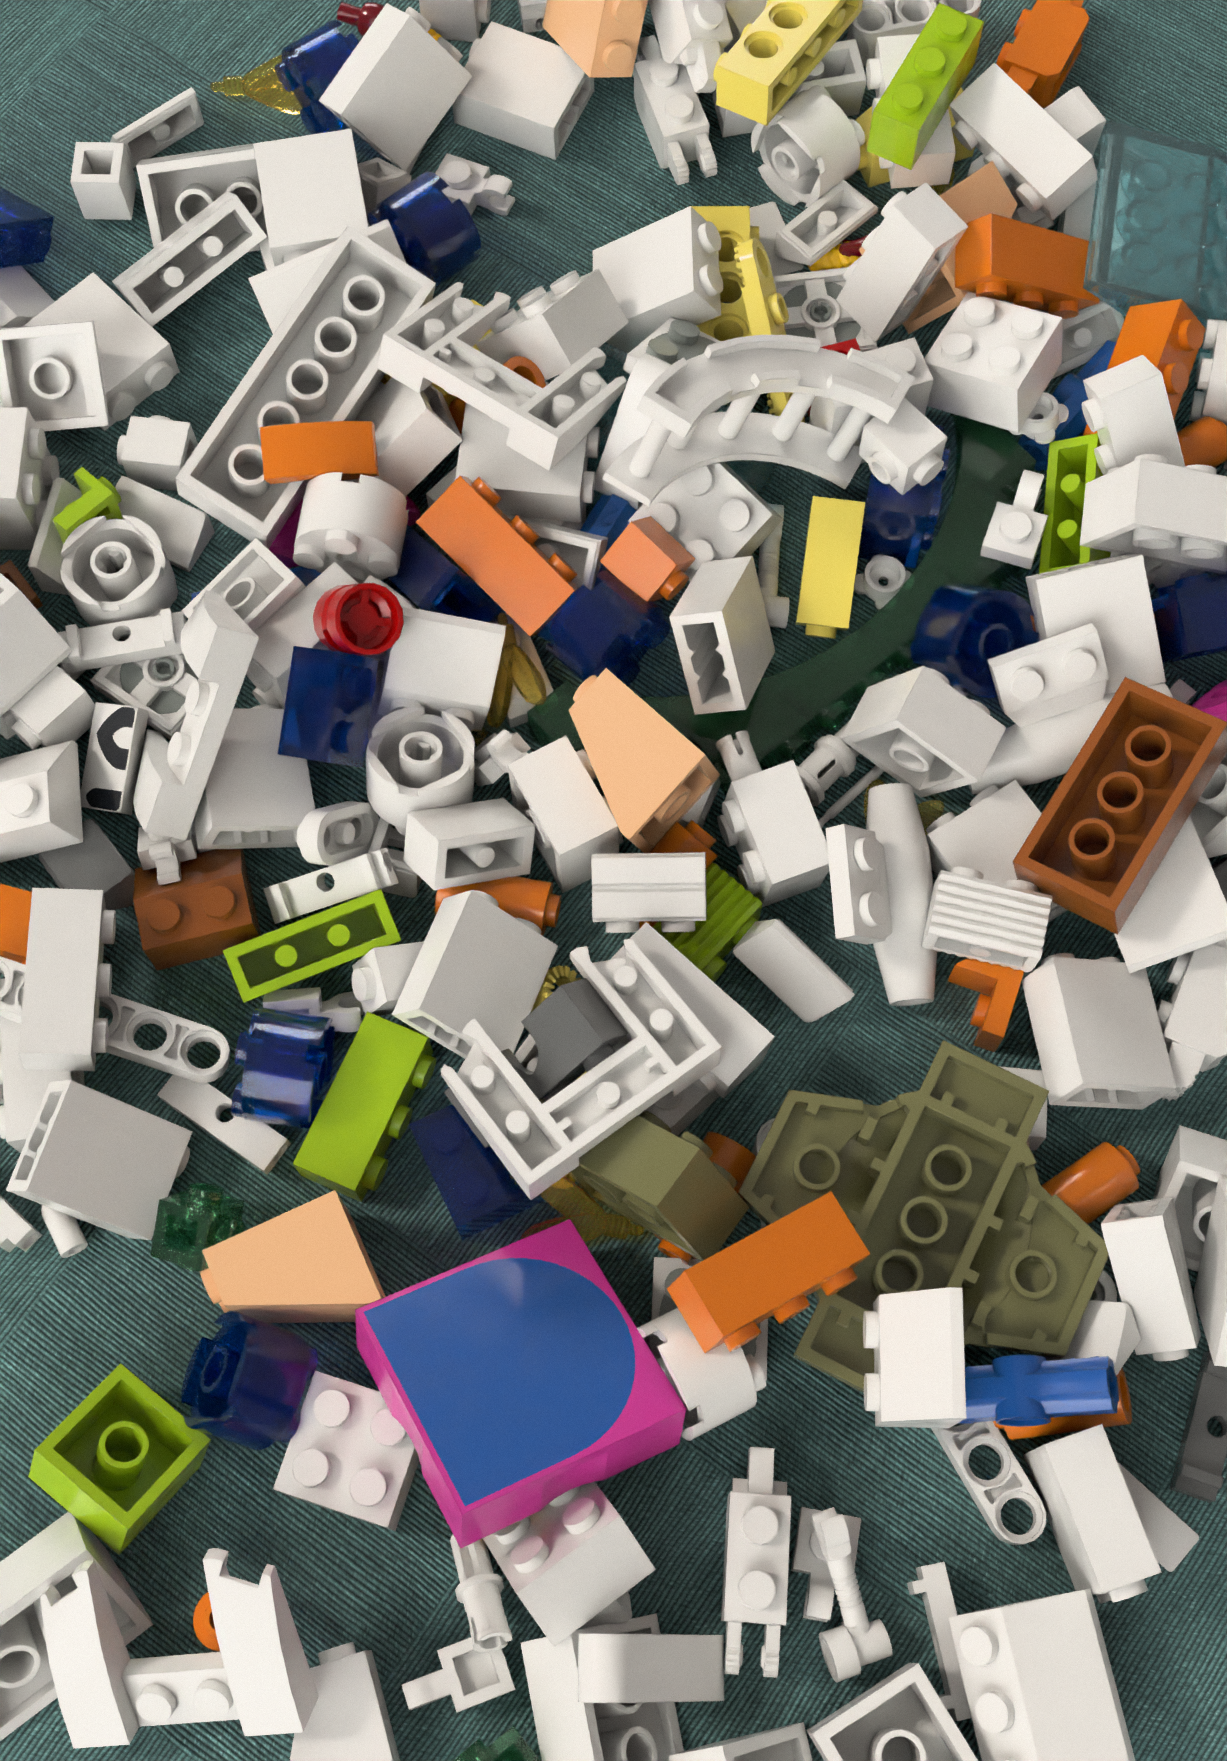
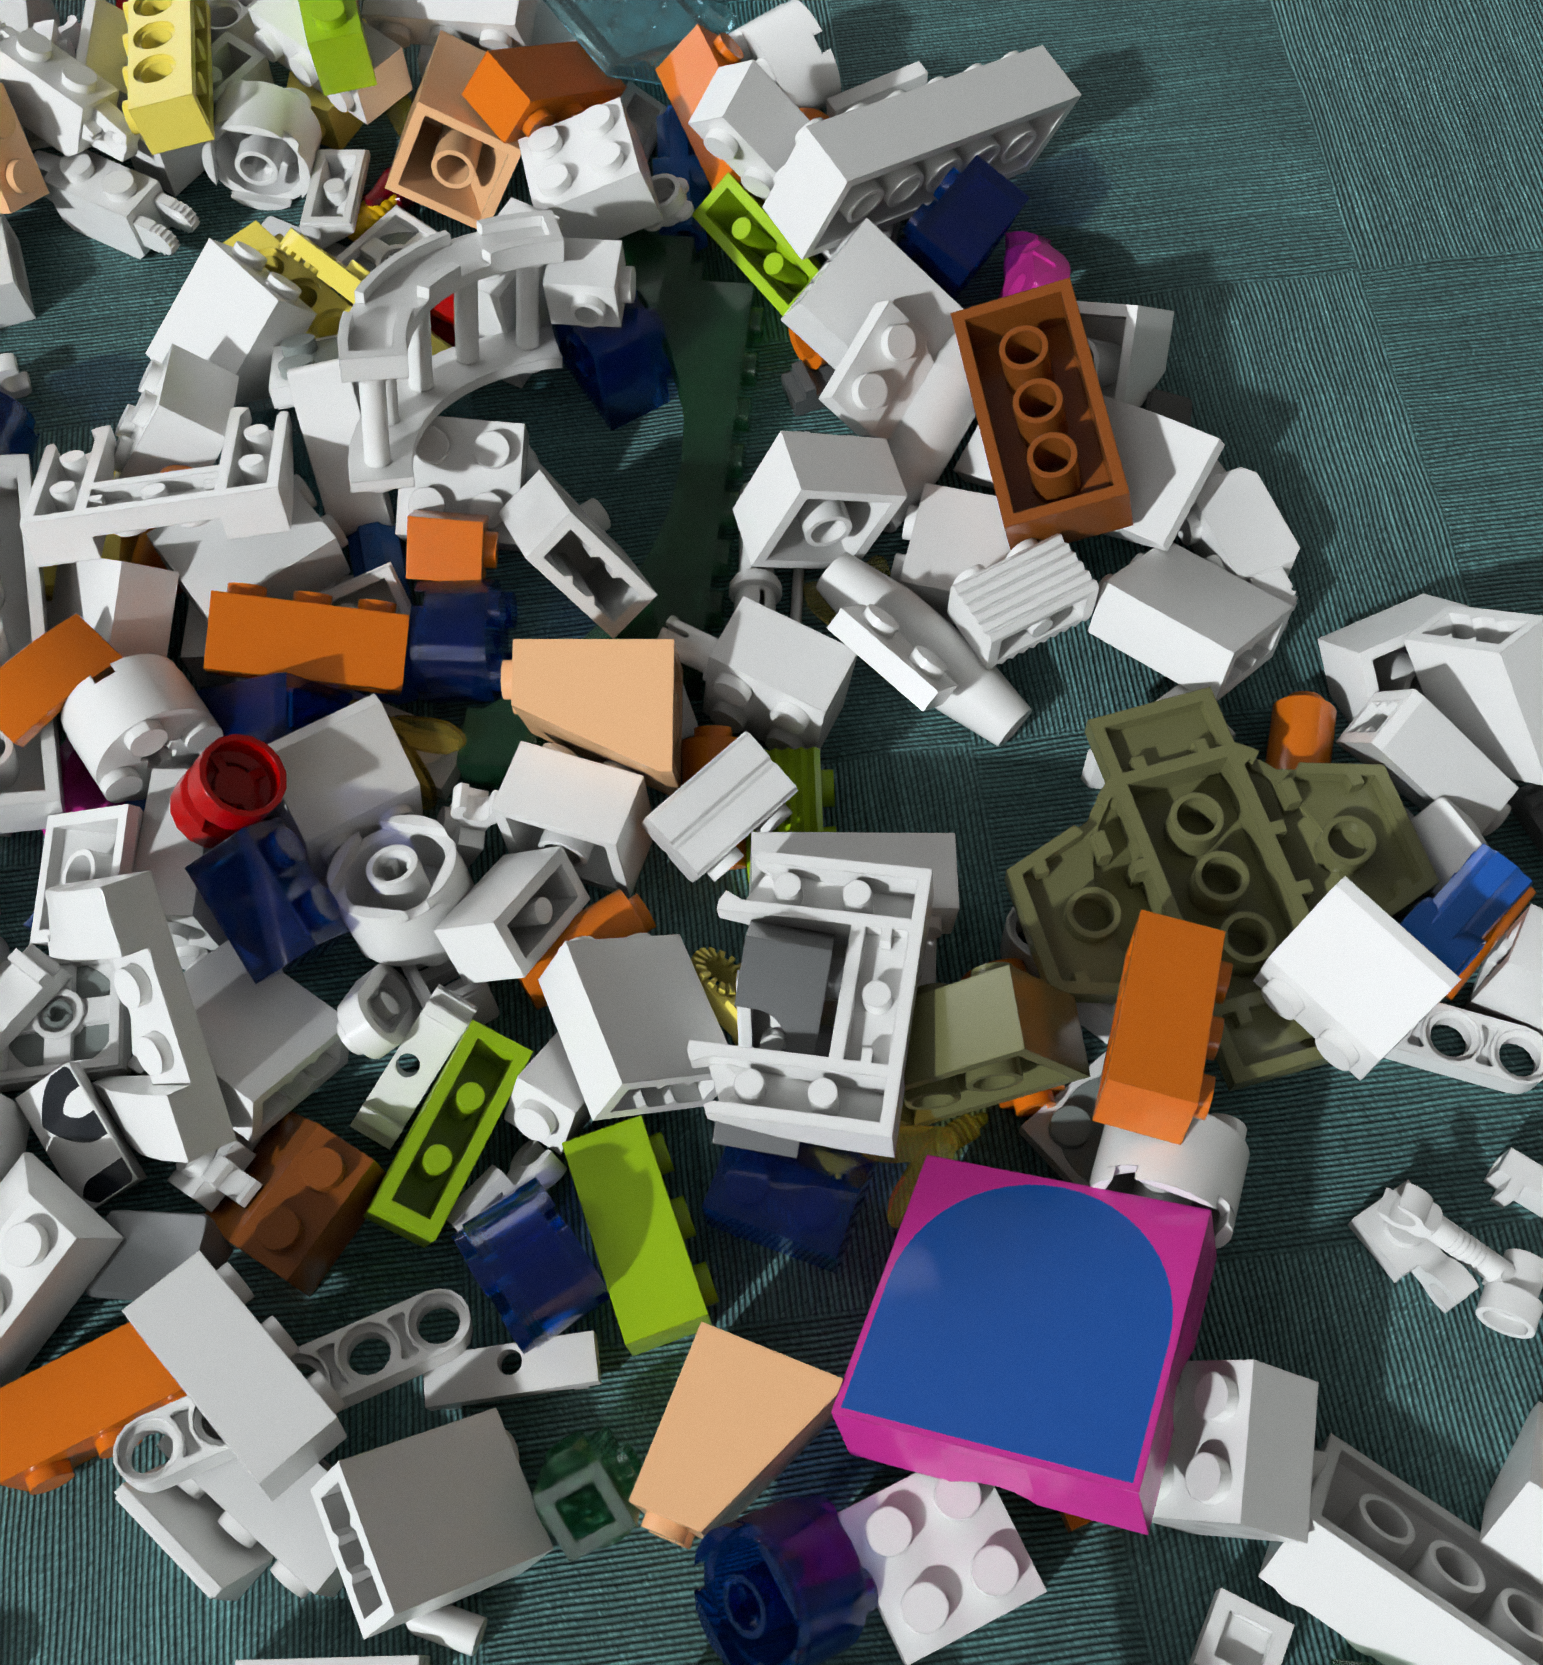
camera: 40 degrees left, 5 degrees down
white axle [450,1534,512,1653] -> none
white beam [578,1634,724,1703] -> none
white hinge [721,1447,791,1678] -> none
white slope [733,919,855,1023] -> none
light yellow slope [795,496,865,639] -> none
white brick [836,182,968,342] -> none
white plate [854,554,914,611] -> none
clear blue brick [910,584,1040,698] -> none
orange slope [948,958,1024,1052] -> none
white plate [980,469,1048,570] -> none

